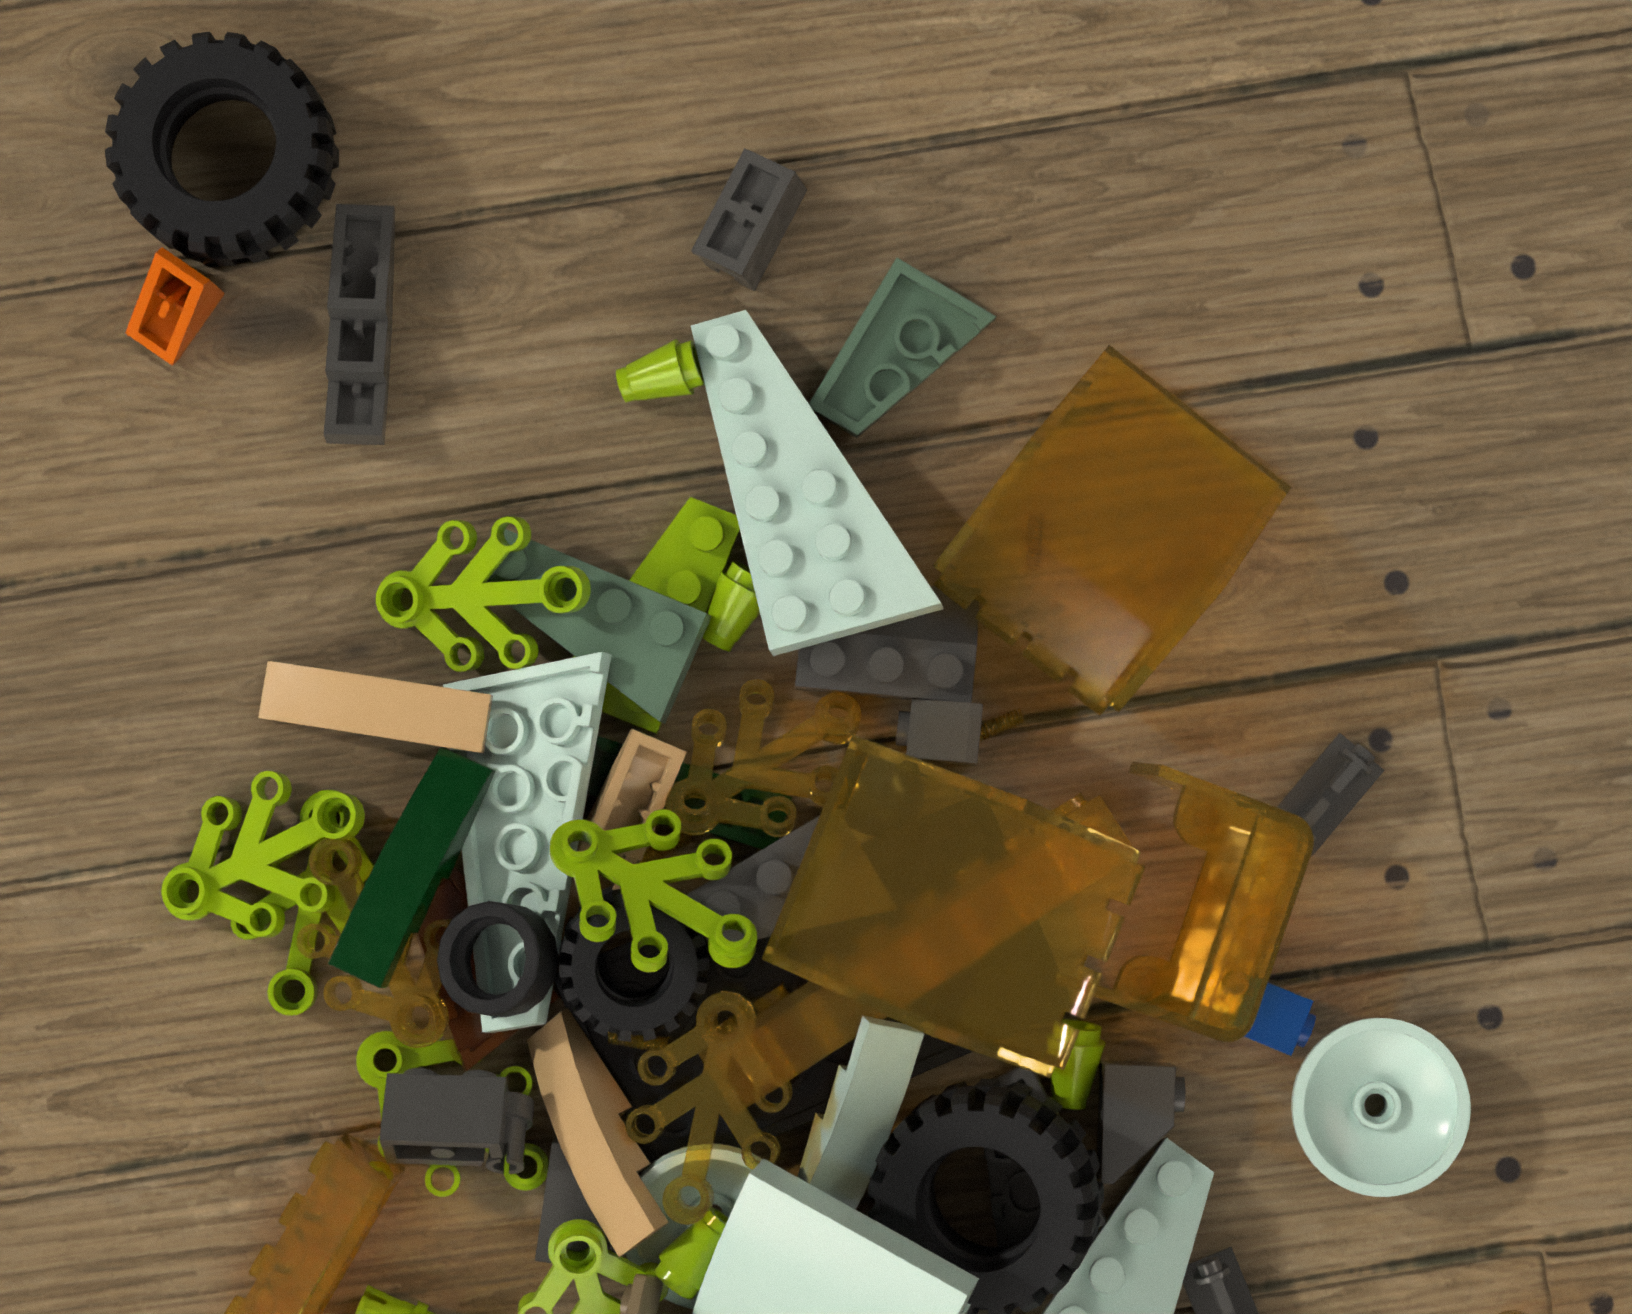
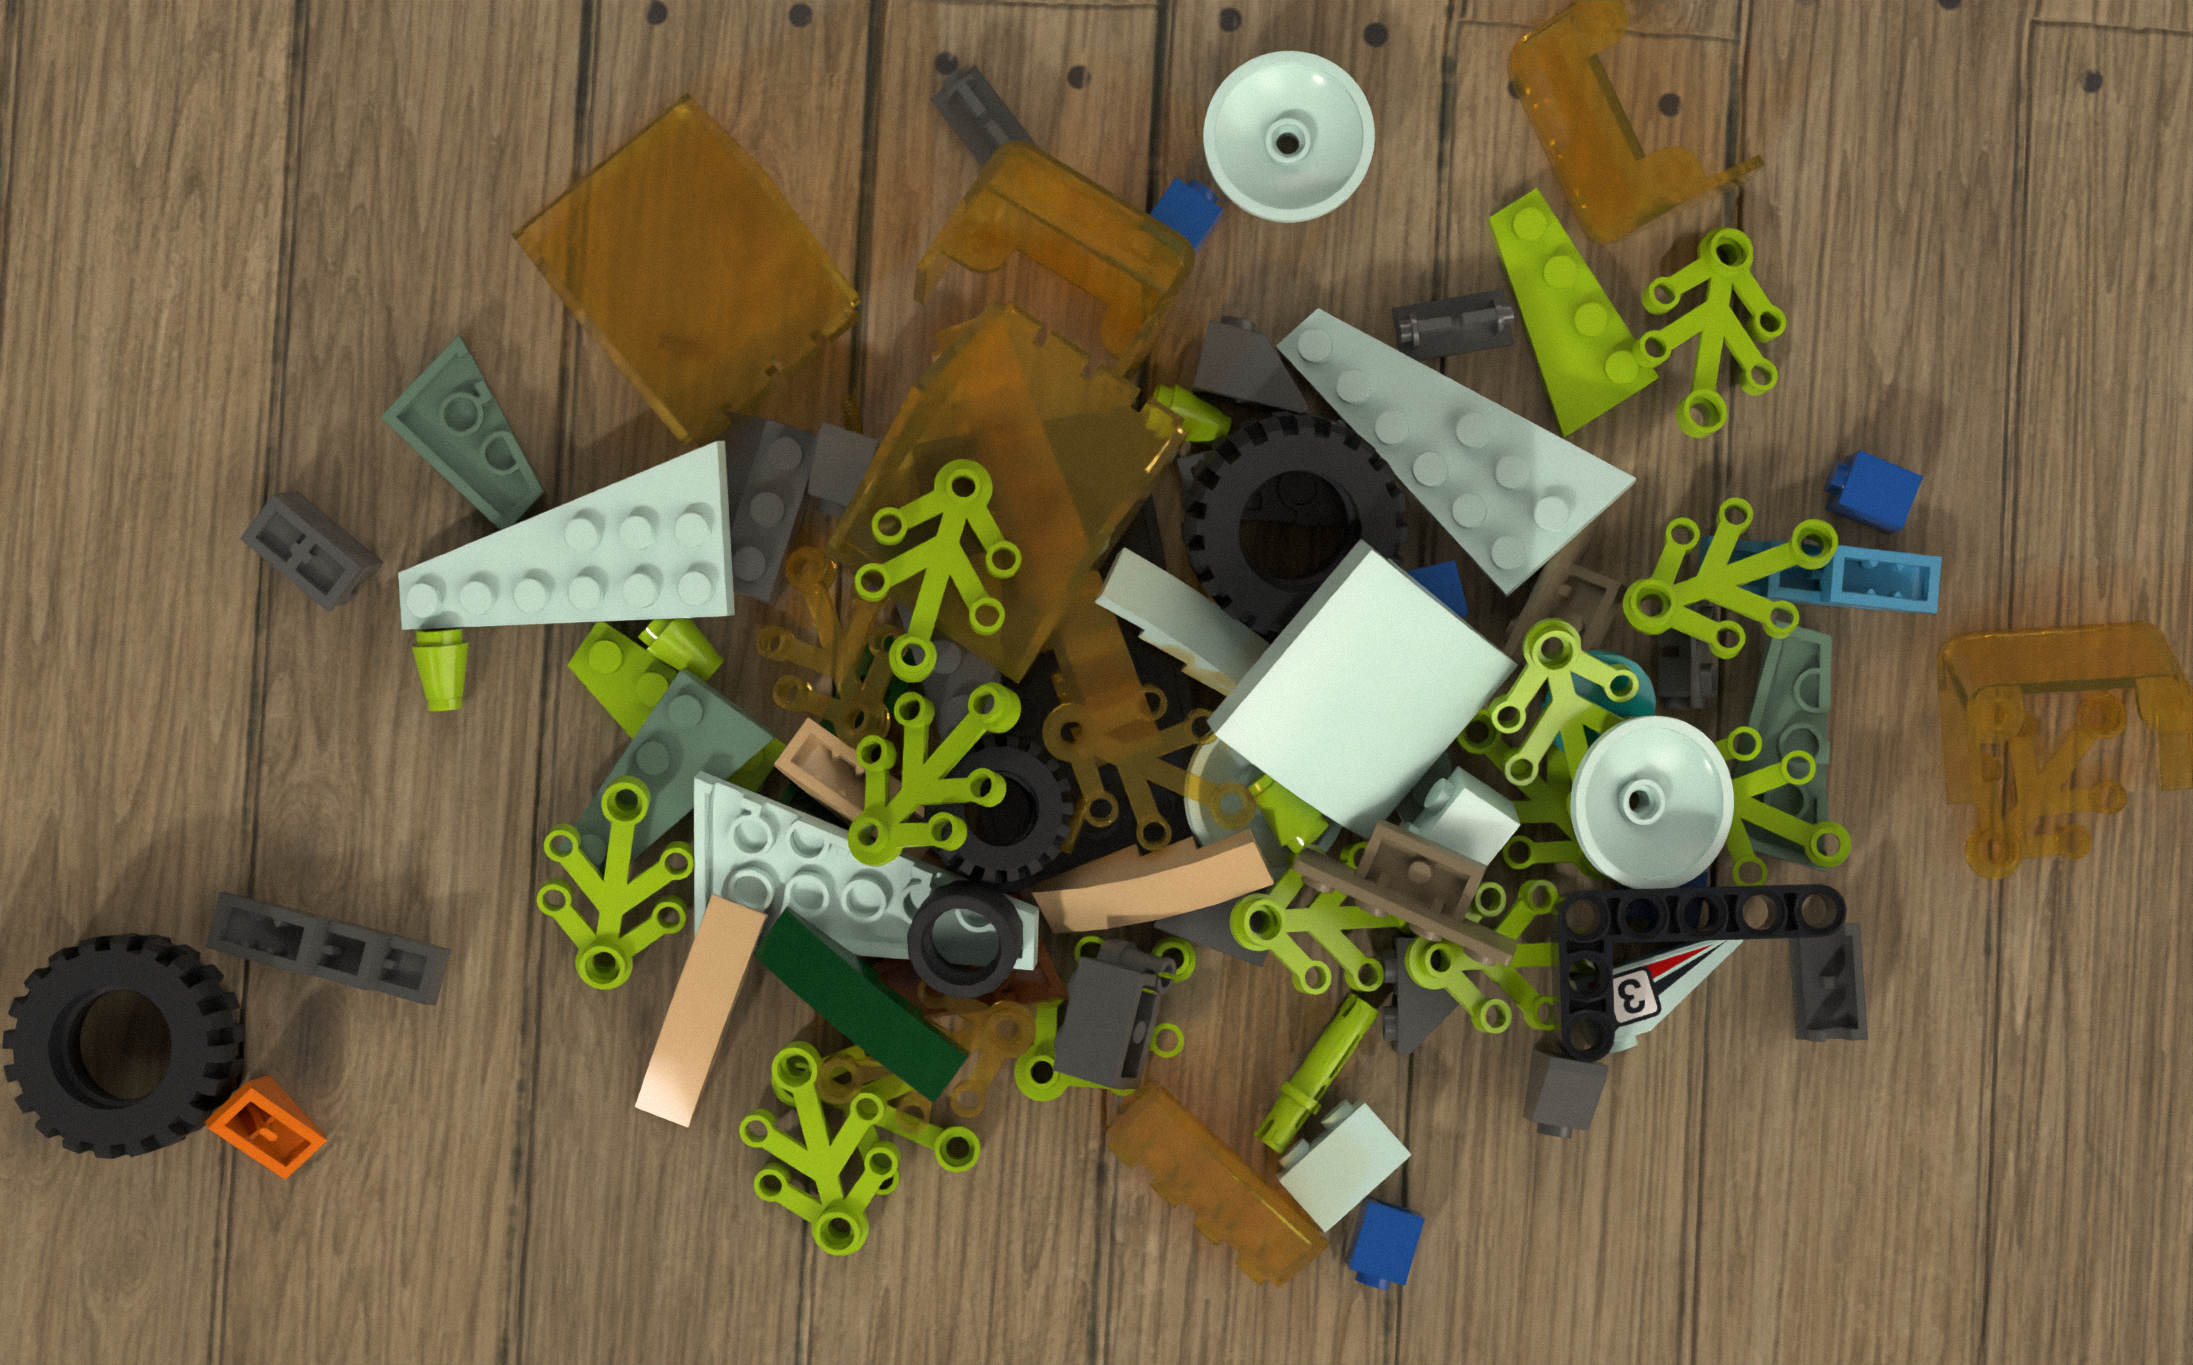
camera: 80 degrees left, 0 degrees up
none -> lime plant [855,459,1022,683]

